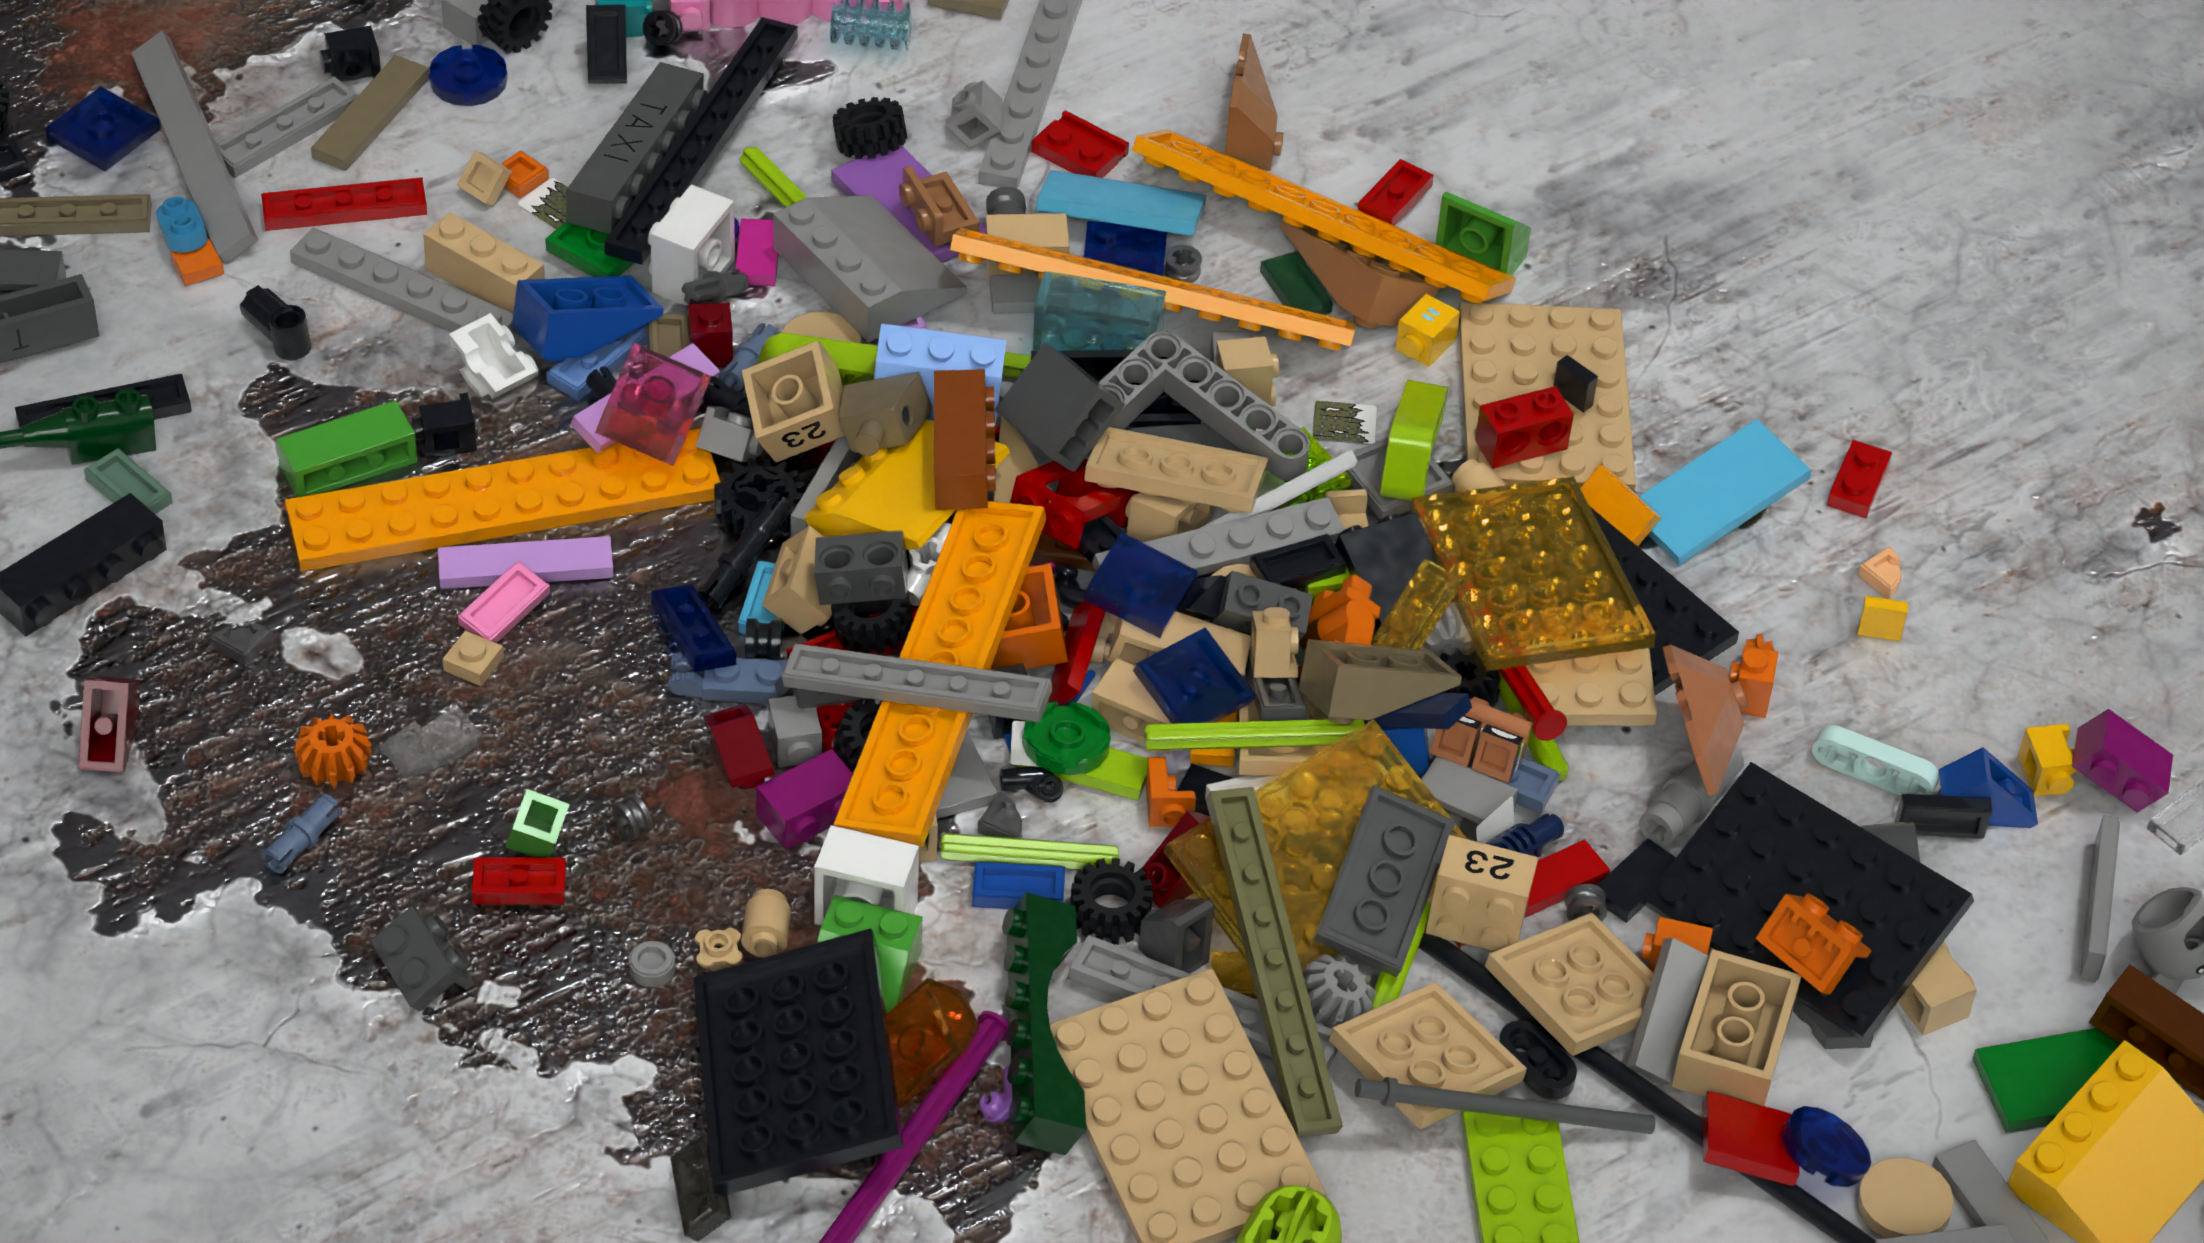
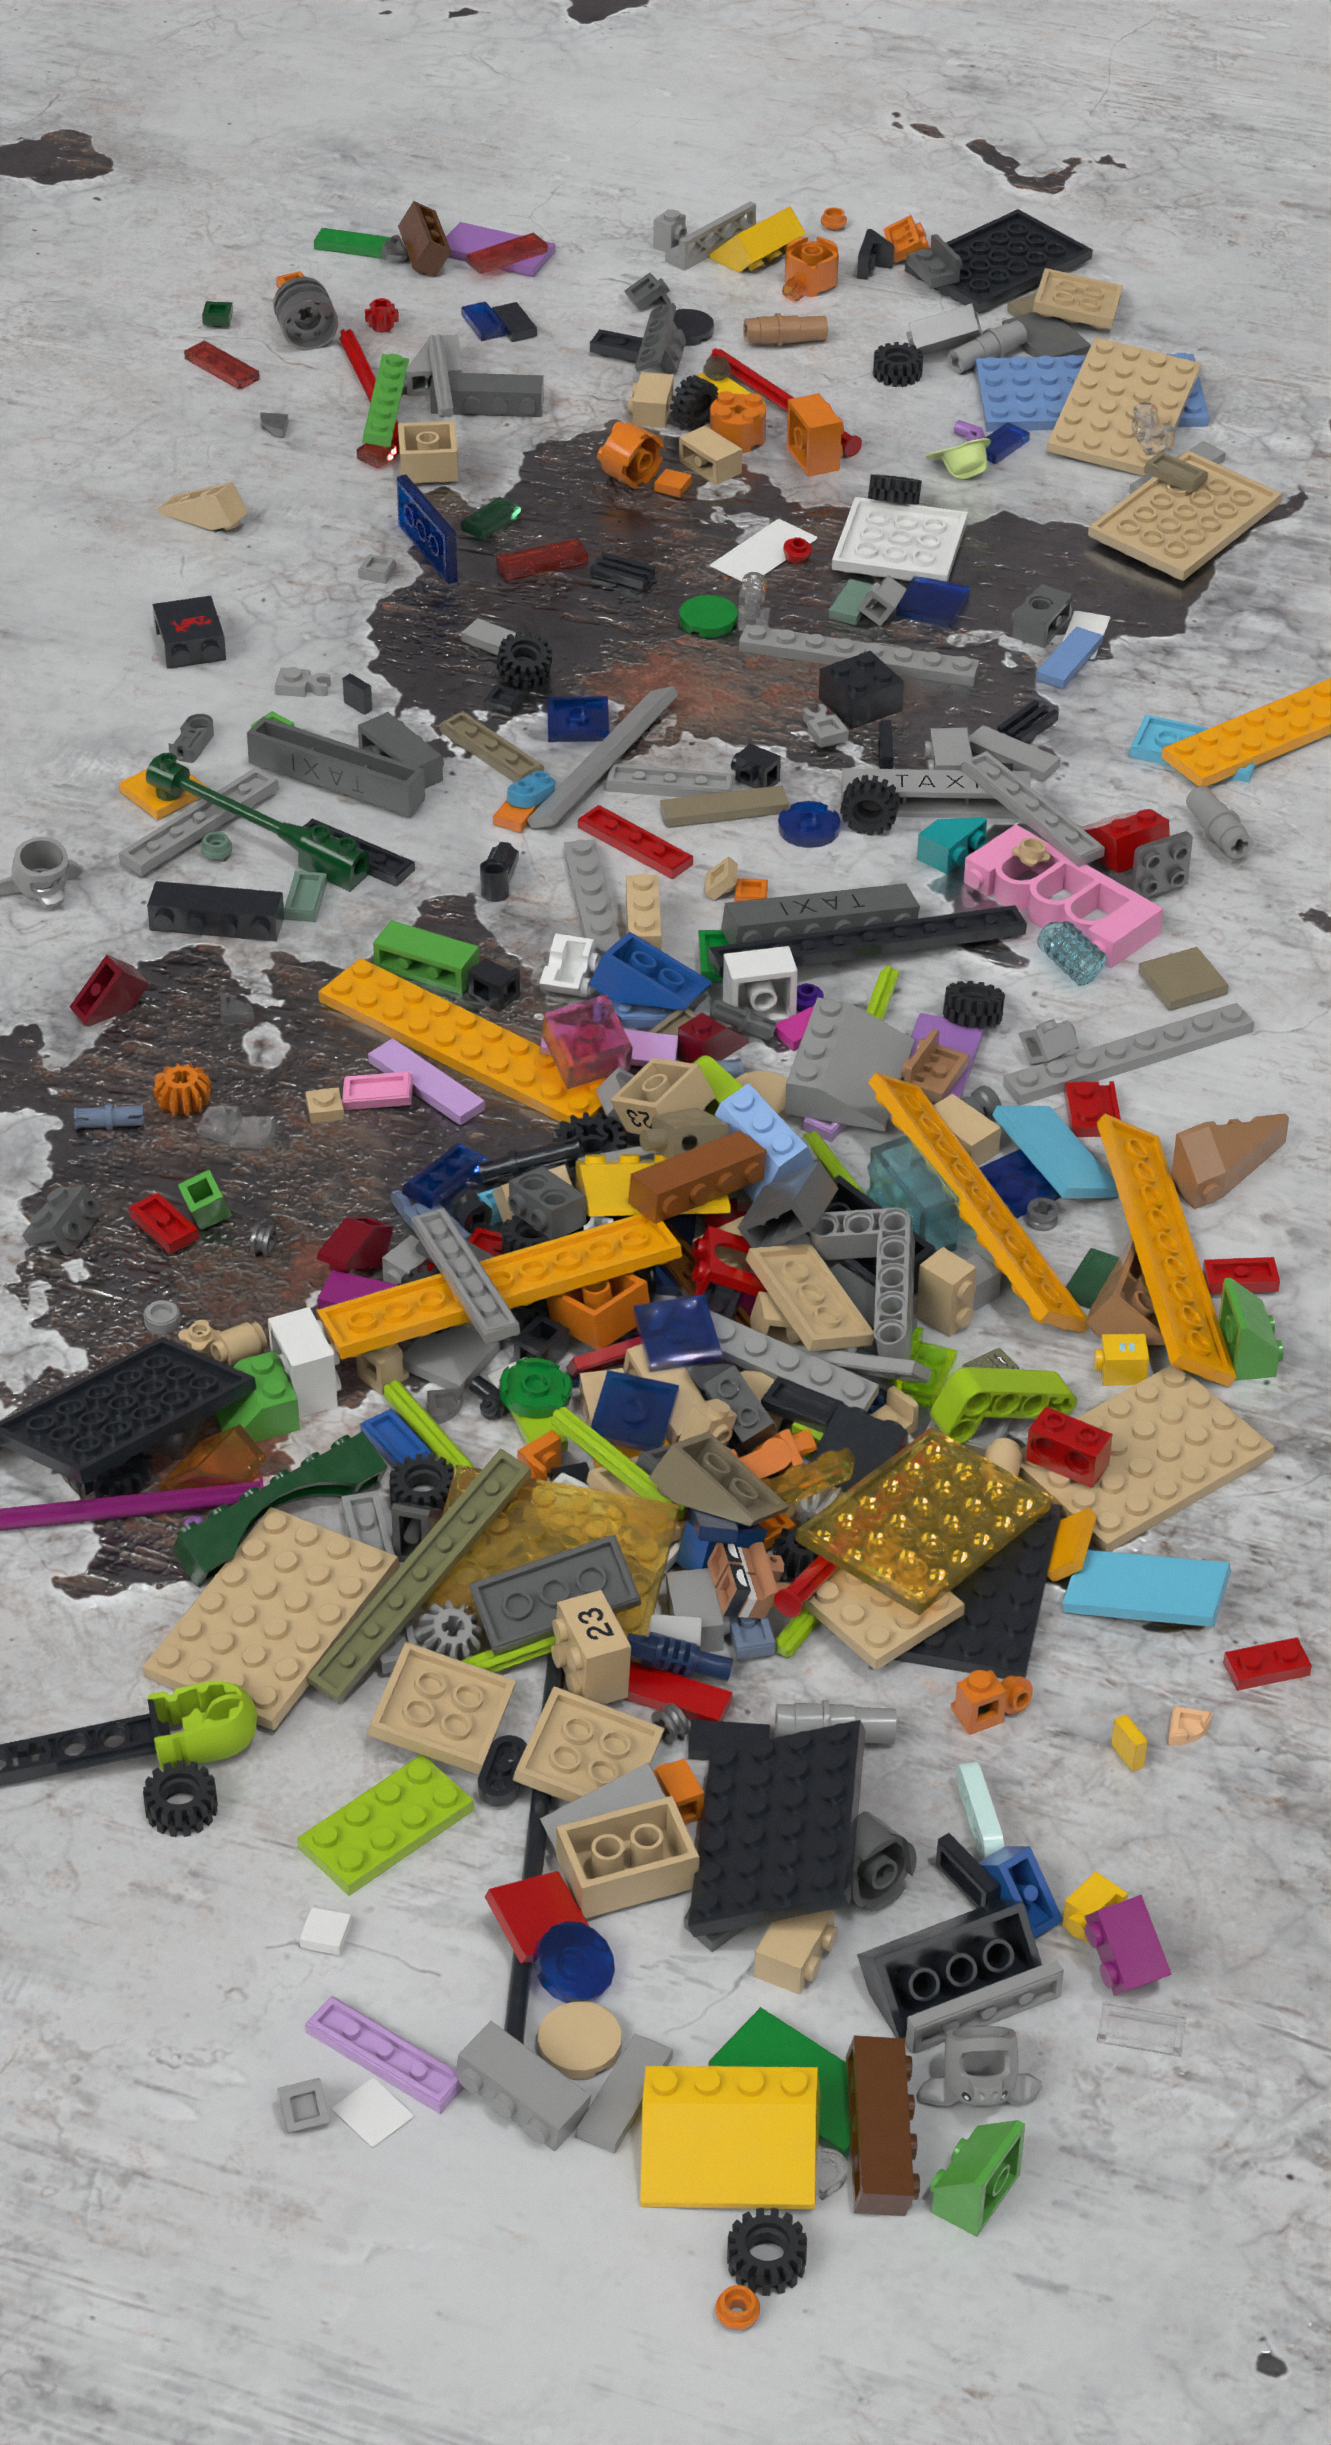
camera: 55 degrees right, 5 degrees down
black tile [586,5,627,84] -> none
black bush [643,10,682,45] -> none
dark grey bar [1355,1077,1655,1134] -> none
black tile [1553,355,1598,413] -> none
nougat wedge [1663,645,1748,796] -> none
orange bracket [1755,893,1872,994] -> none
none -> black slope [857,1898,1042,2038]

